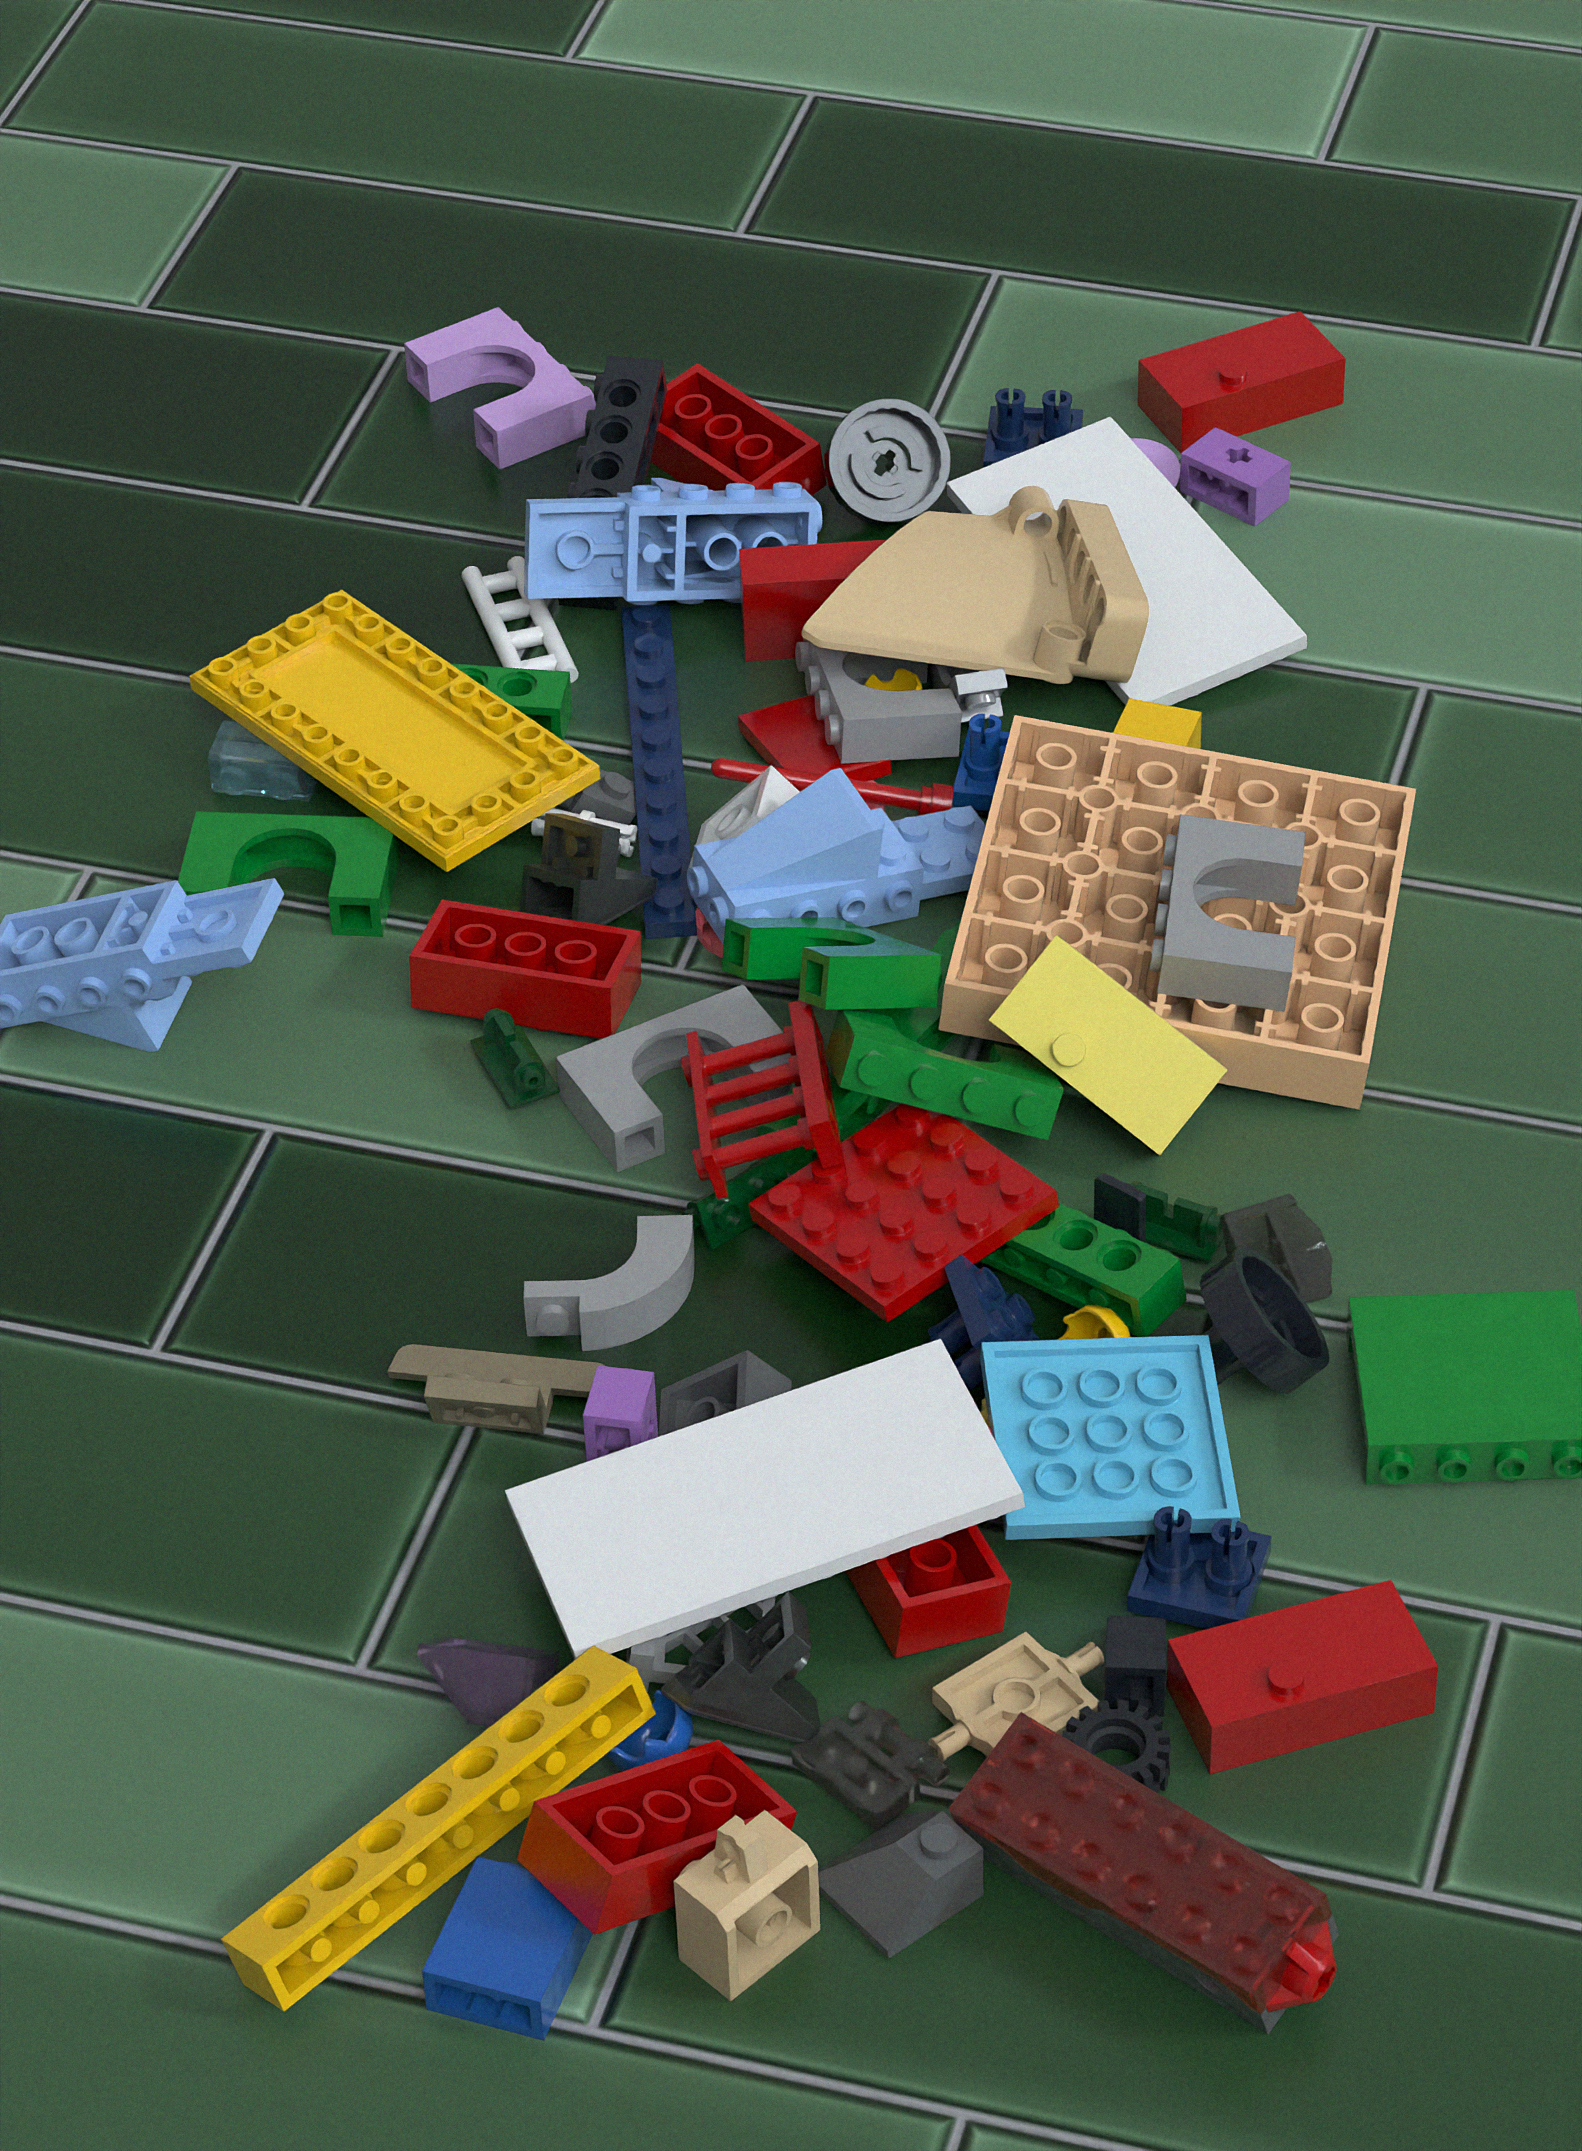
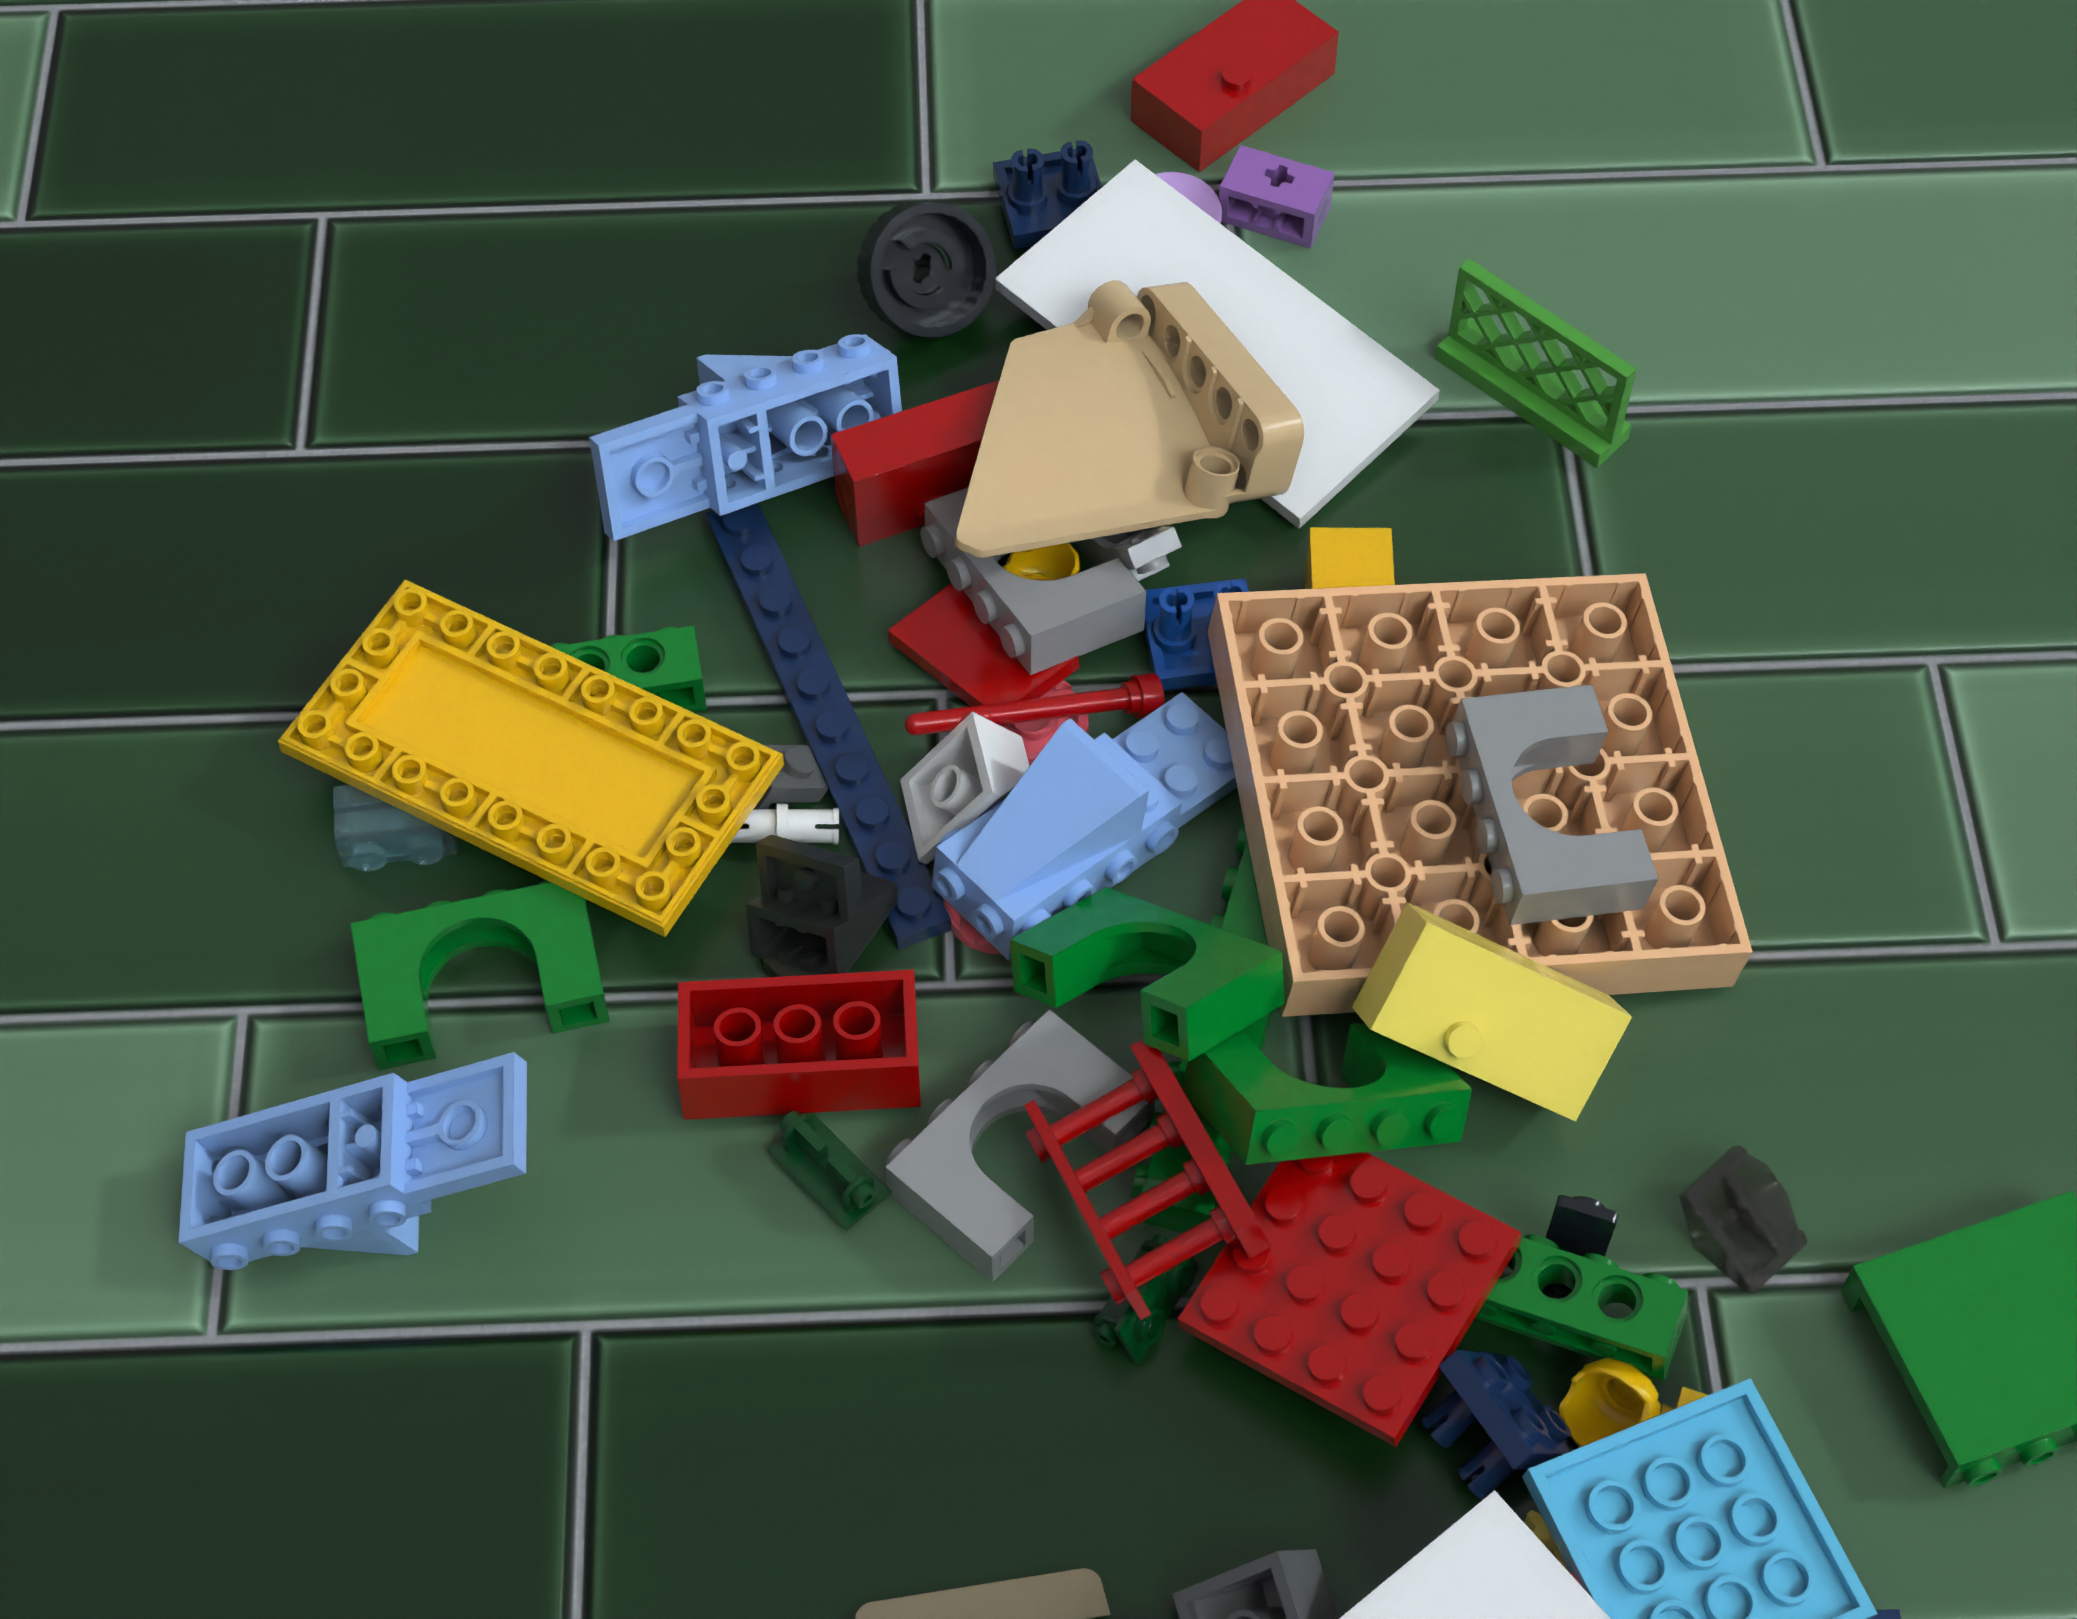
camera: 20 degrees left, 15 degrees up
lavender arch [404,307,596,469] -> none
white bar [461,556,578,683] -> none
light grey arch [524,1215,695,1351] -> none
black brick [558,356,667,610] -> none
red brick [650,363,827,496] -> none
dark green hinge [1131,1180,1232,1263] -> none
black piece [1200,1247,1329,1394] -> none
none -> bright green fence [1435,258,1637,468]

